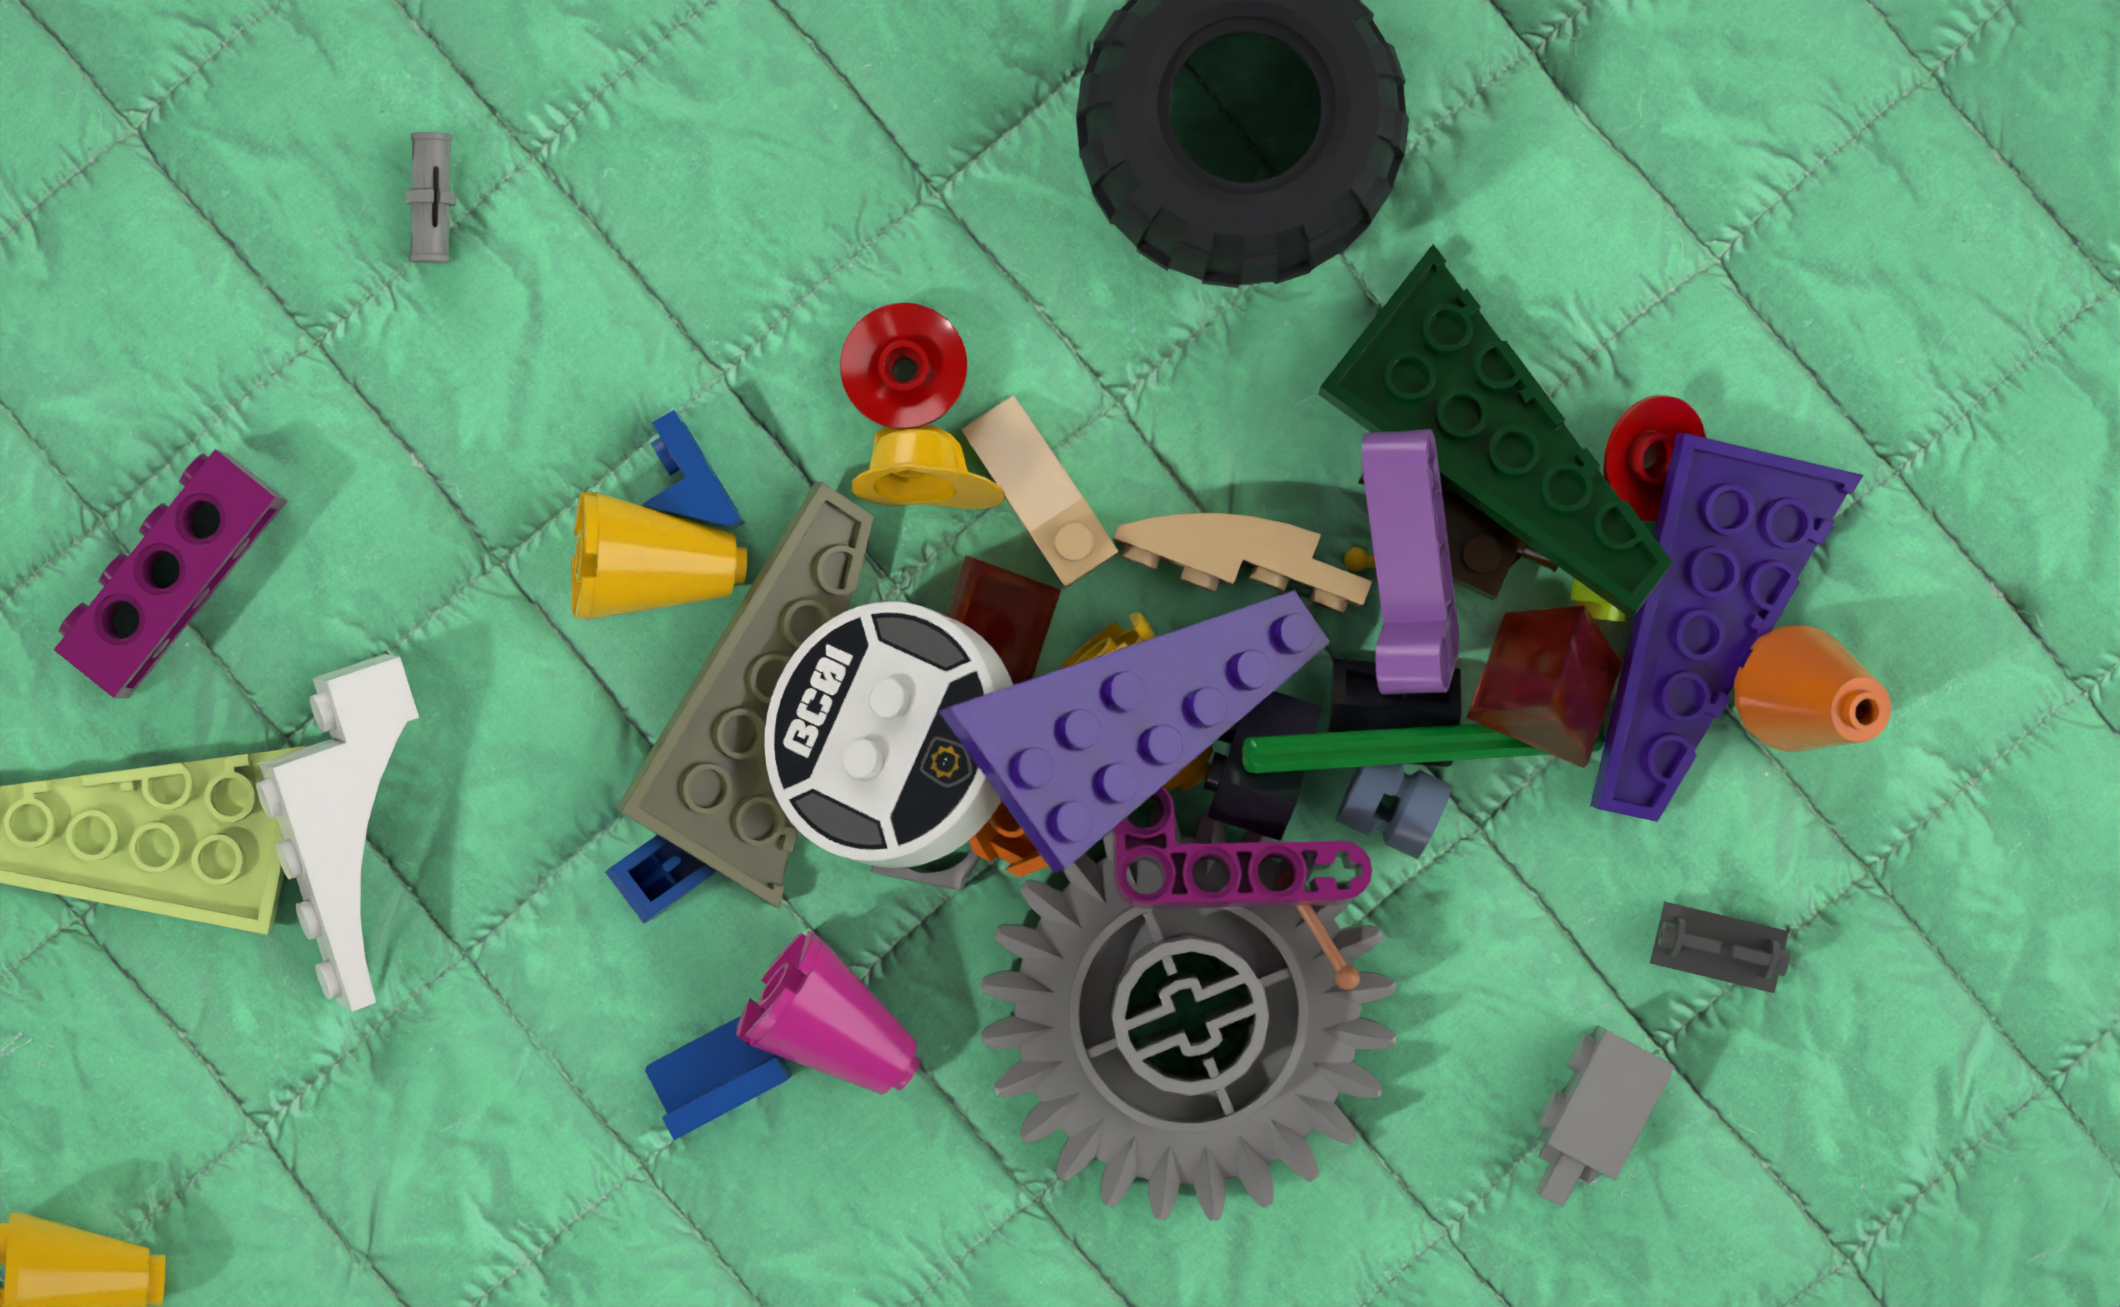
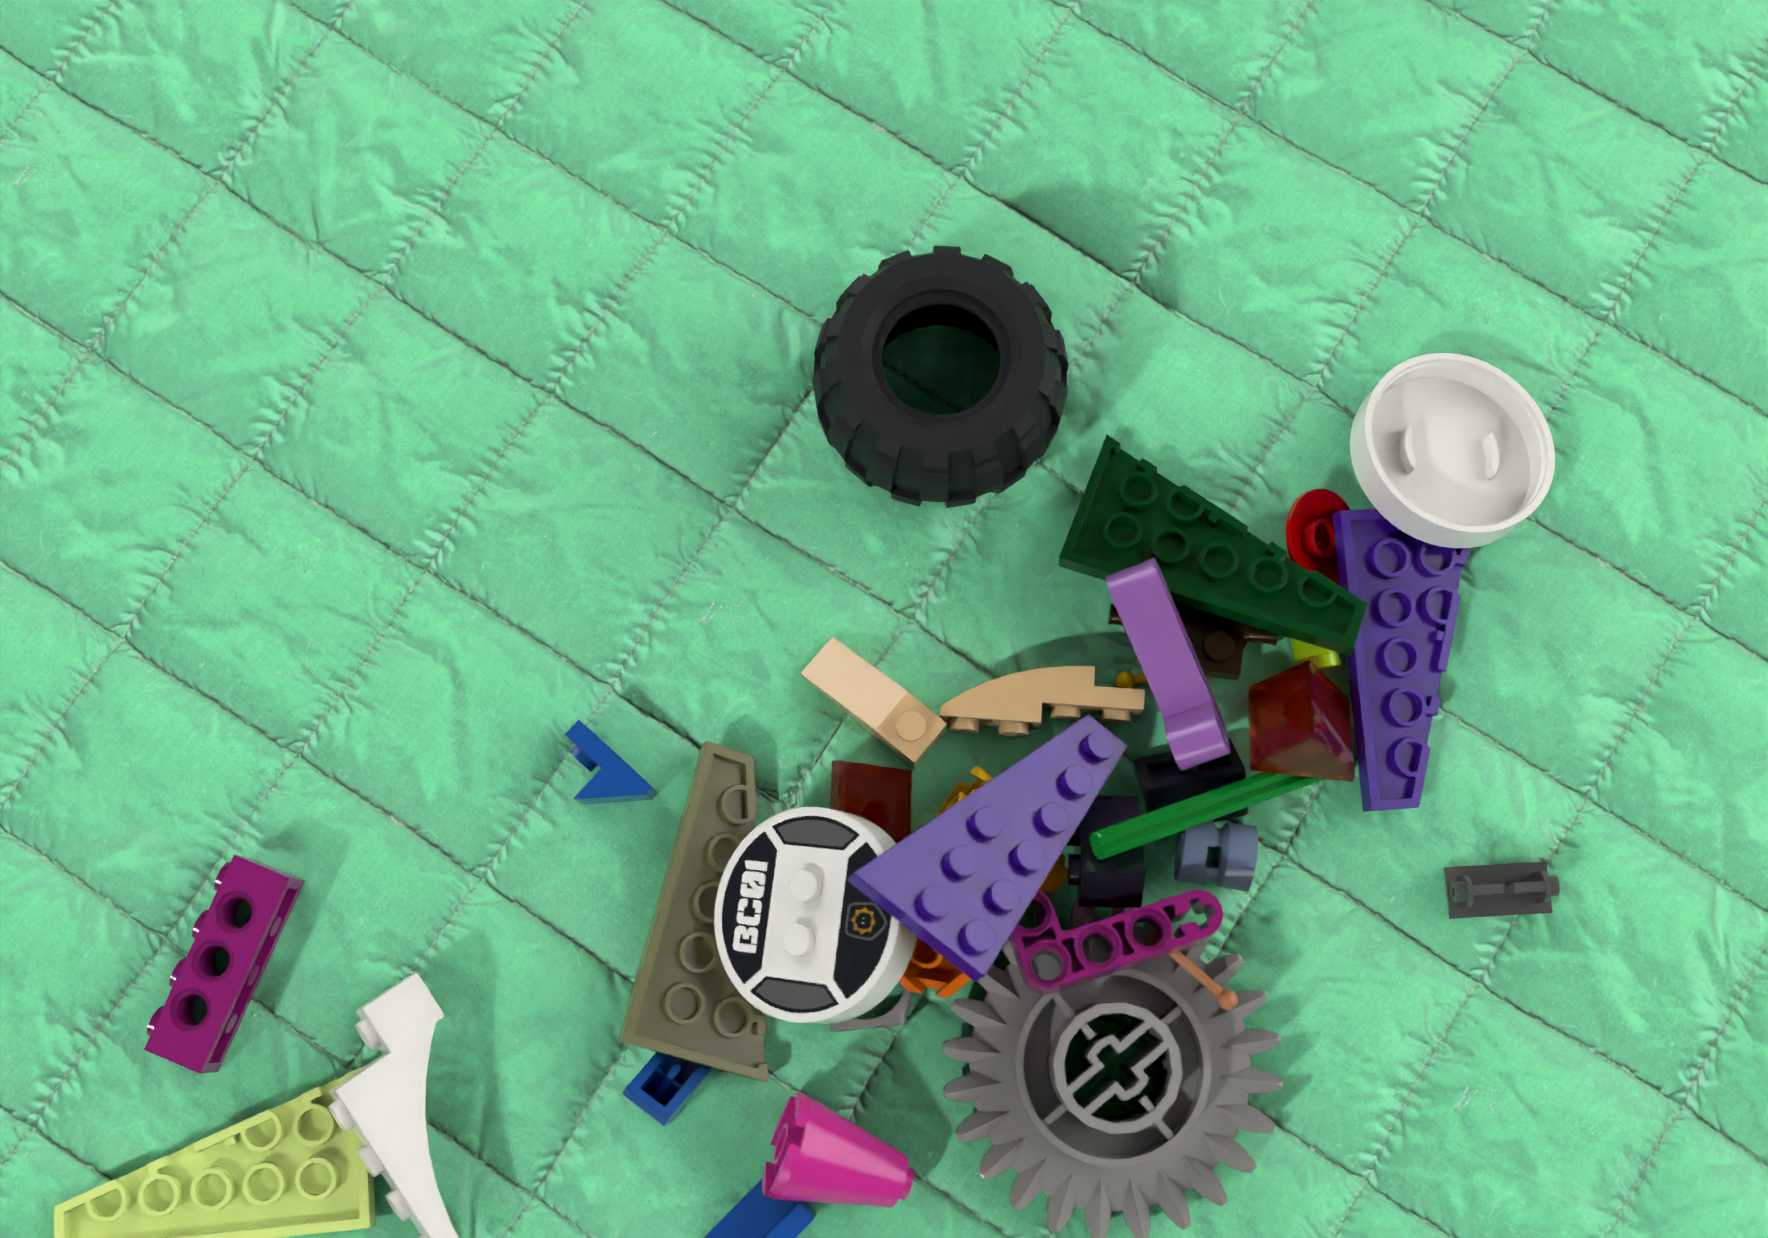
camera: 10 degrees left, 10 degrees down
light grey pin [405,132,456,263] -> none
yellow cone [571,492,747,620] -> none
red dish [840,303,968,430] -> none
yellow piece [851,425,1005,509] -> none
light grey hinge [1536,1026,1675,1207] -> none
orange cone [1734,625,1891,752] -> none
none -> white piece [1350,353,1555,548]

